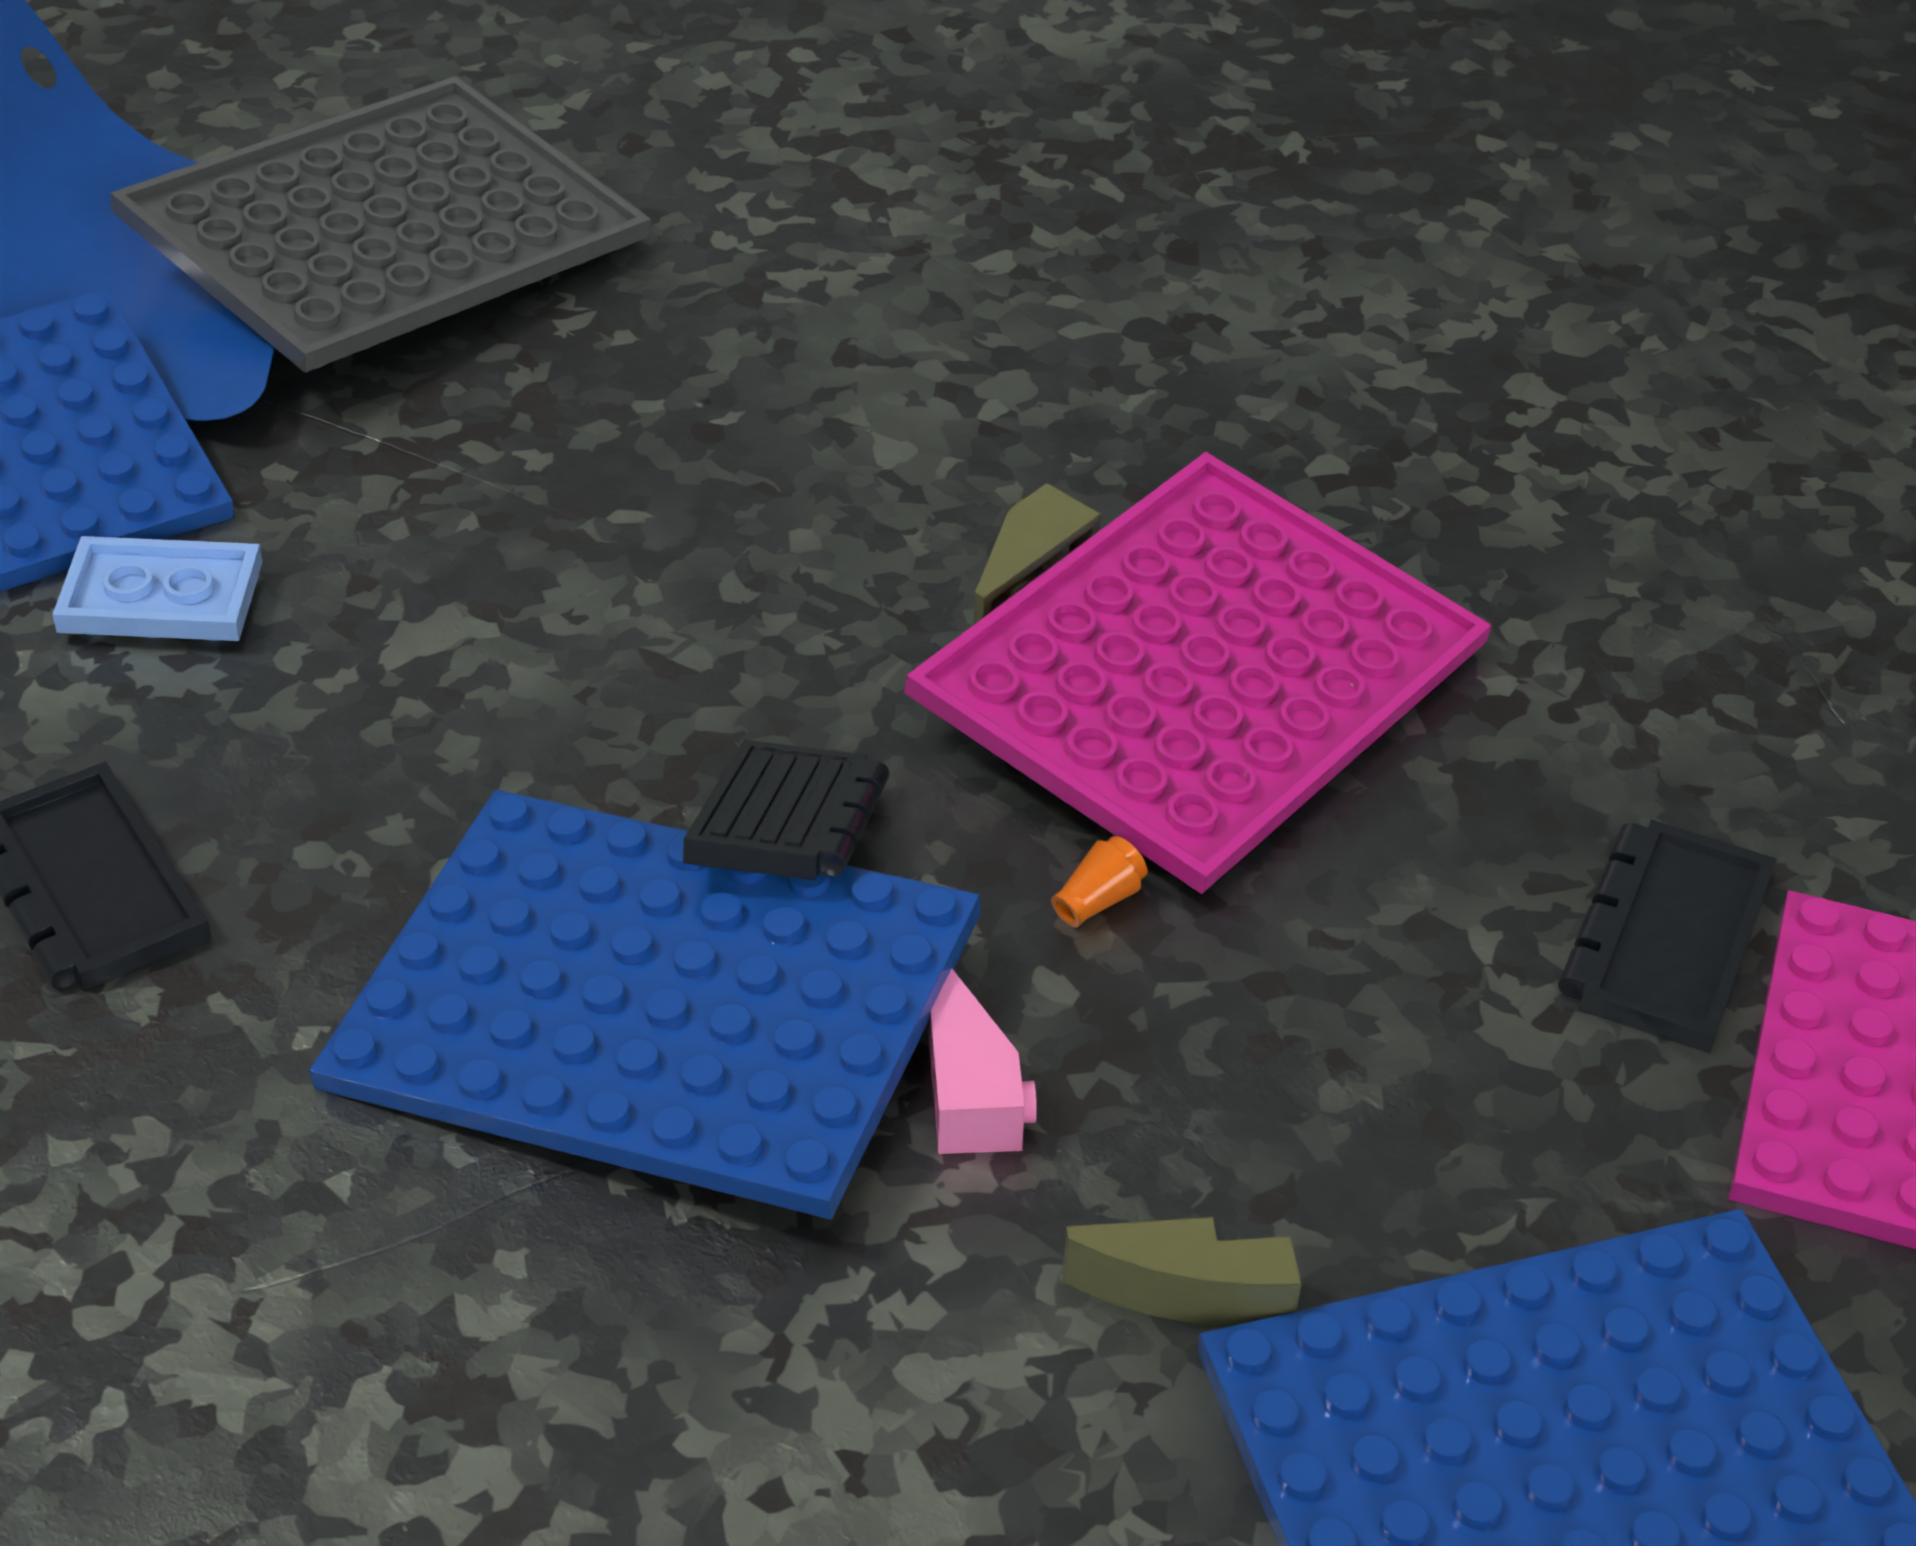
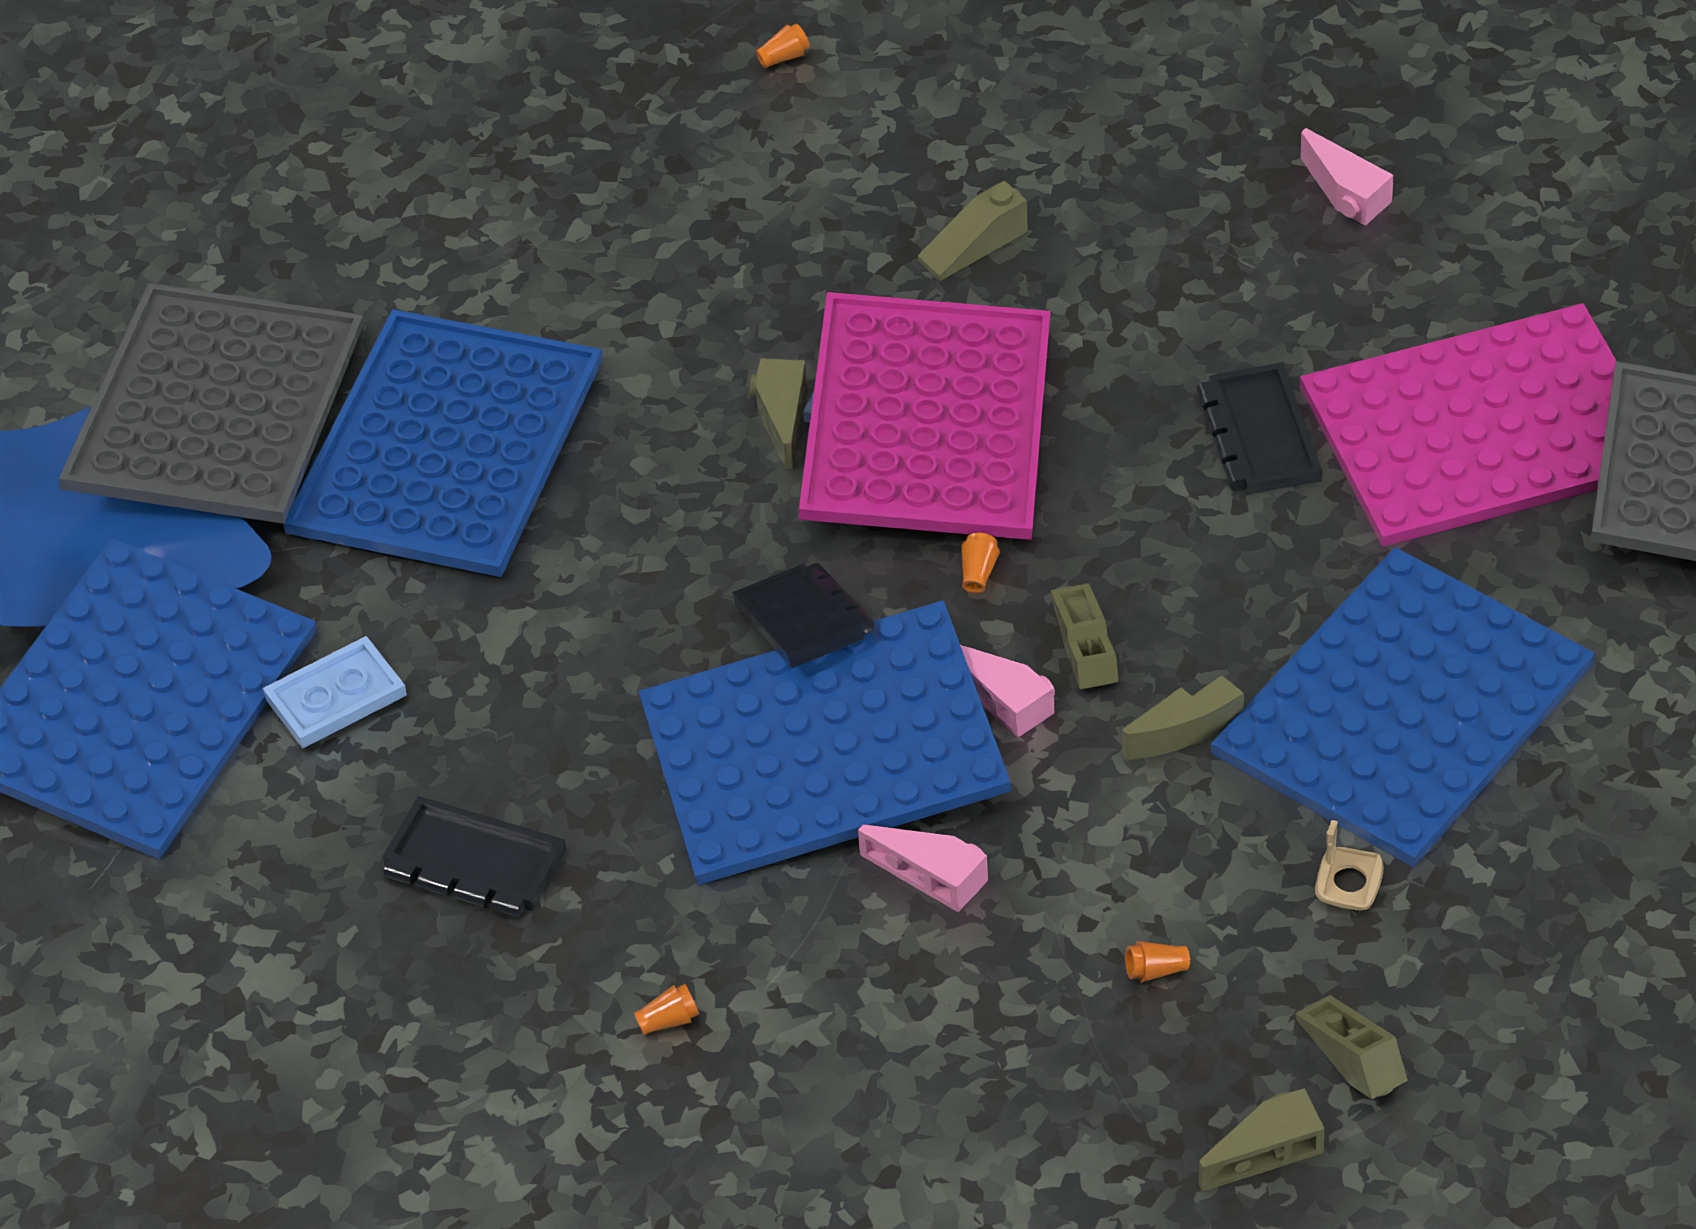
camera: 30 degrees left, 5 degrees up
none -> blue plate [283,309,603,577]
none -> orange cone [634,984,699,1035]
none -> orange cone [755,23,810,69]
none -> bright pink slope [858,825,988,912]
none -> olive slope [918,180,1028,281]
none -> olive slope [1051,583,1119,689]

